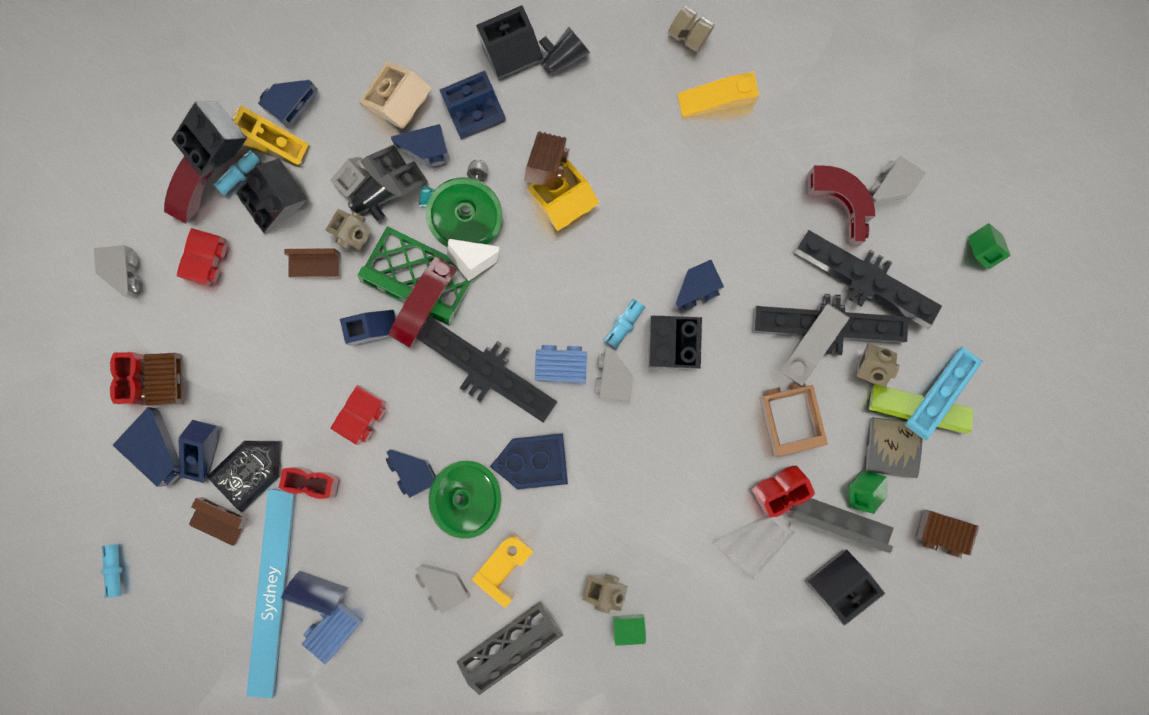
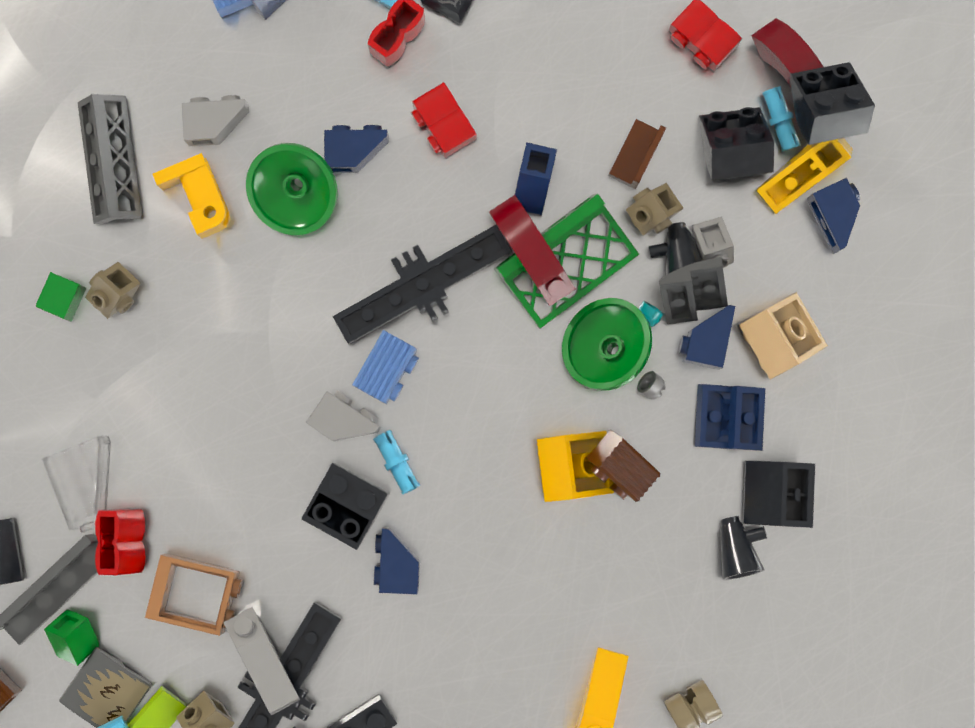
camera: 110 degrees right, 0 degrees up
white slope [447,239,499,281] -> none
dark blue tile [490,433,568,489] -> none

